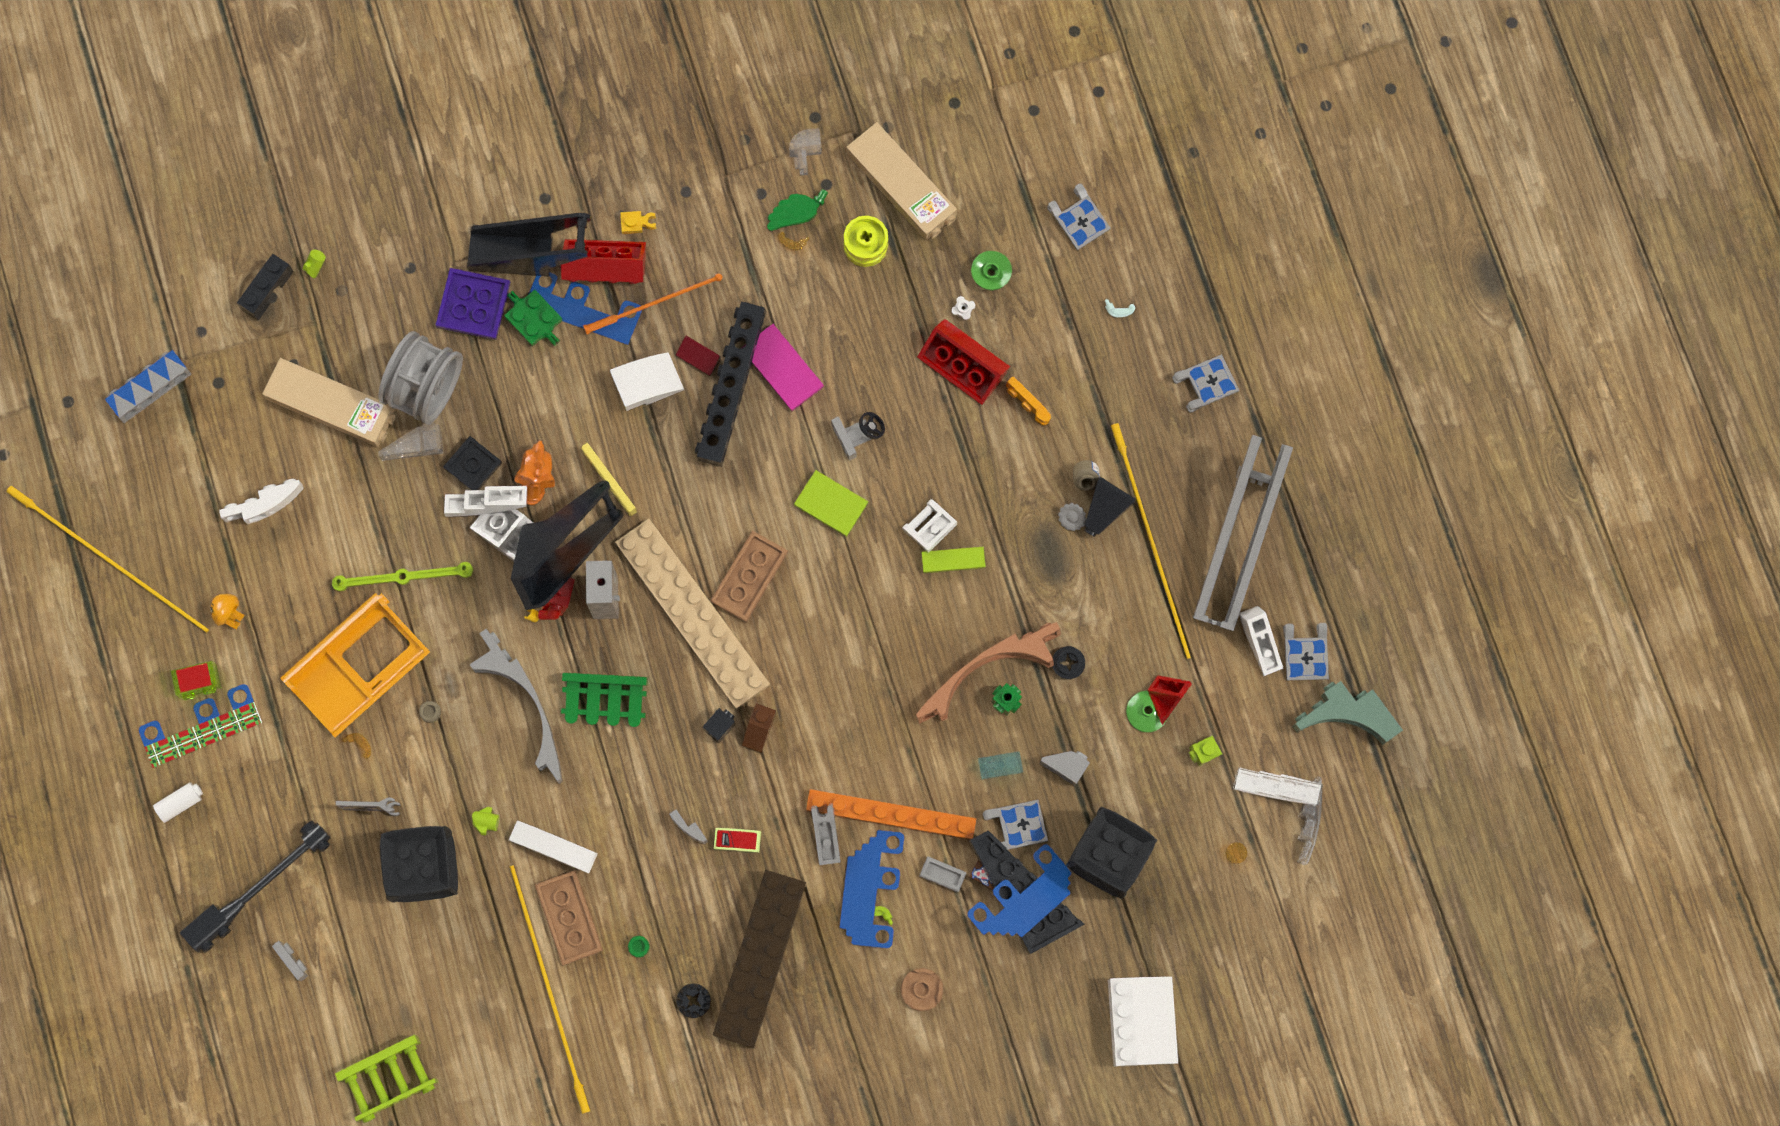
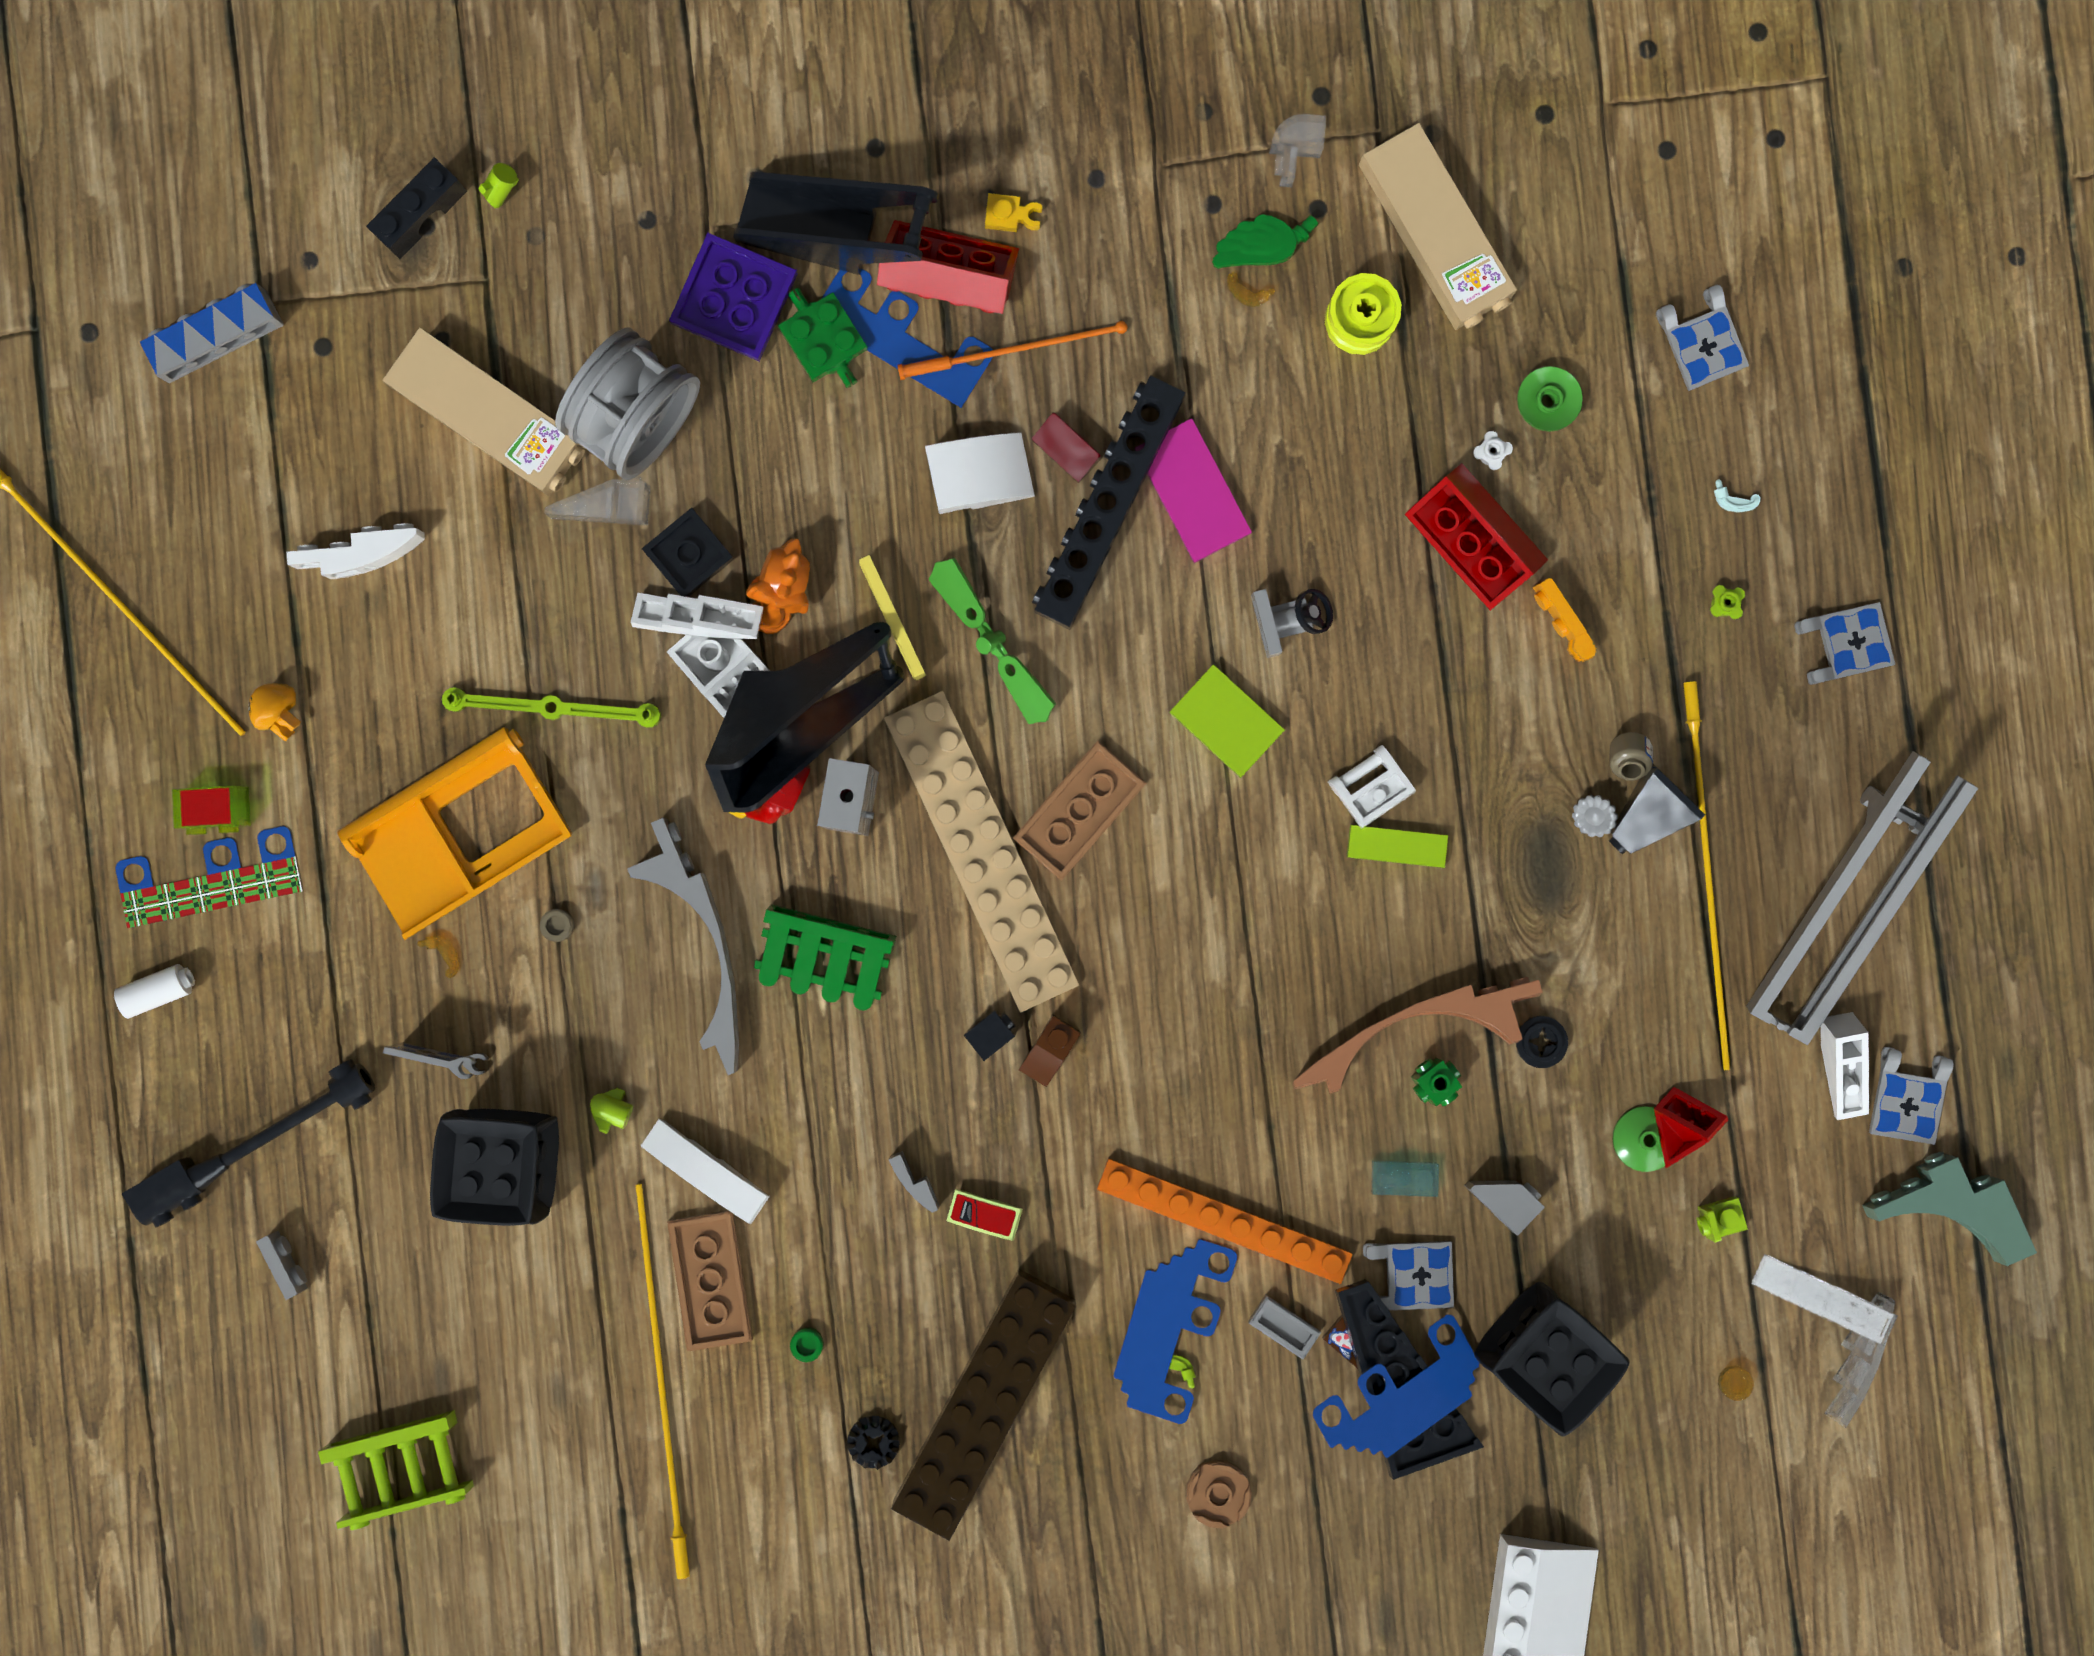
camera: 15 degrees right, 10 degrees up
light grey plate [811,803,841,865] -> none
none -> bright green piece [929,558,1056,724]
none -> lime plate [1710,585,1745,620]

